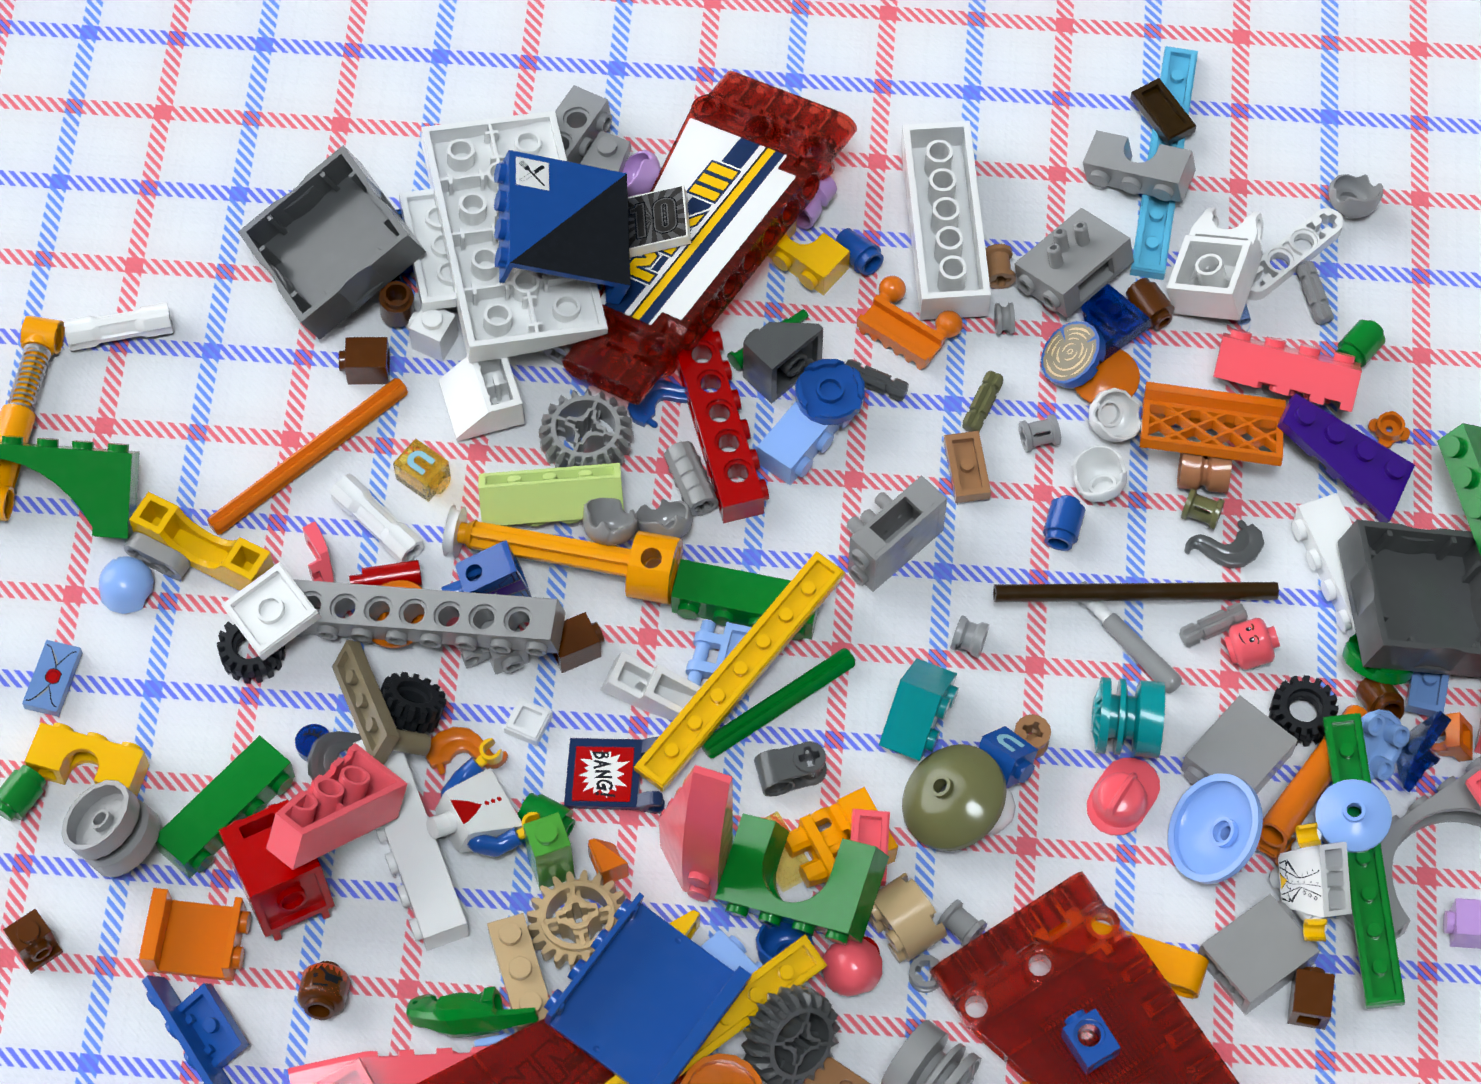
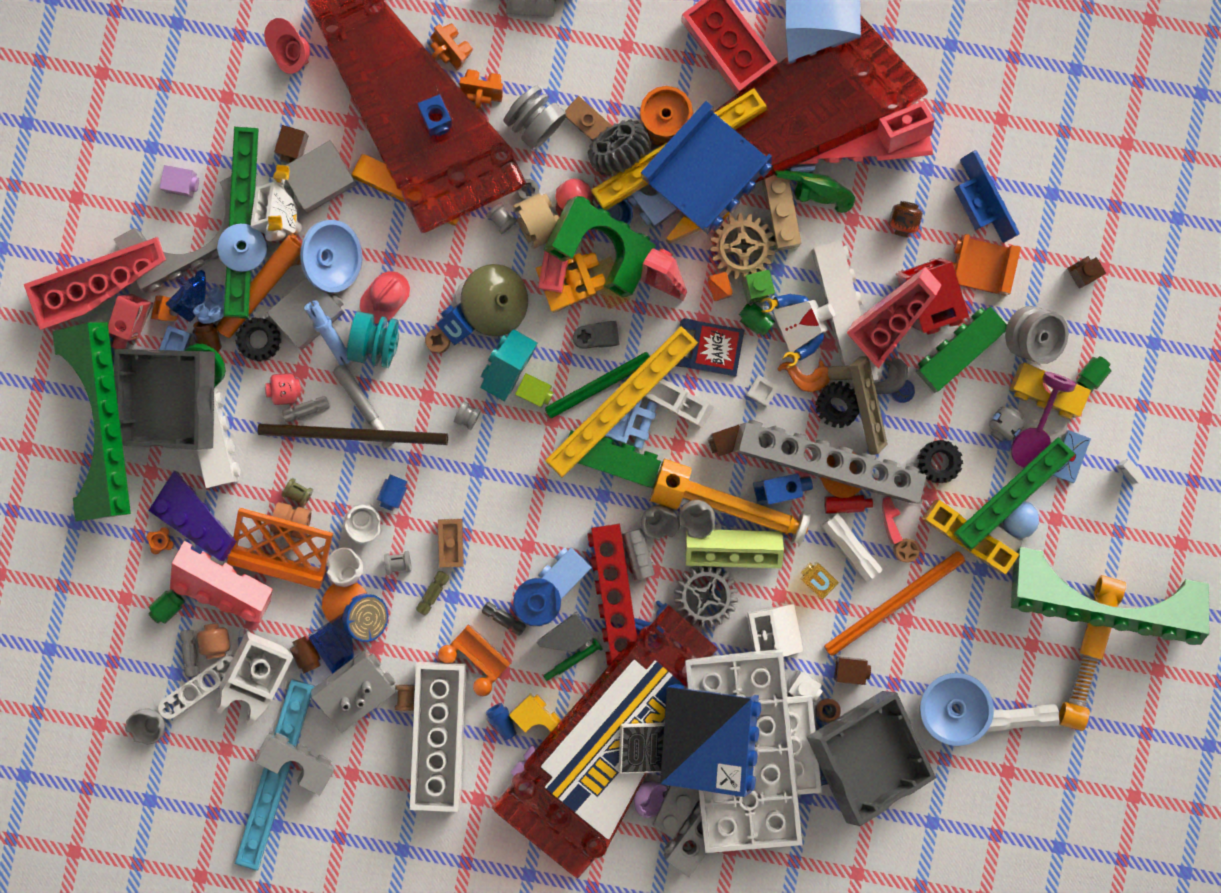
camera: 175 degrees left, 25 degrees up
white tile [221,562,322,661] -> none
light grey piece [847,475,947,592] -> none
light grey bush [994,303,1015,334] -> none
dark brown tile [1130,78,1196,146] -> none
dark grey piece [1184,520,1264,569] -> none
none -> nougat head [197,623,230,659]
none -> light blue pin [304,300,350,365]
none -> lime brick [515,373,554,408]
none -> medium nougat wheel [893,538,920,563]
none -> light blue dish [920,673,994,746]
none -> green tile [954,437,1075,552]
none -> light grey head [989,405,1025,442]
none -> magenta piece [1011,372,1076,468]

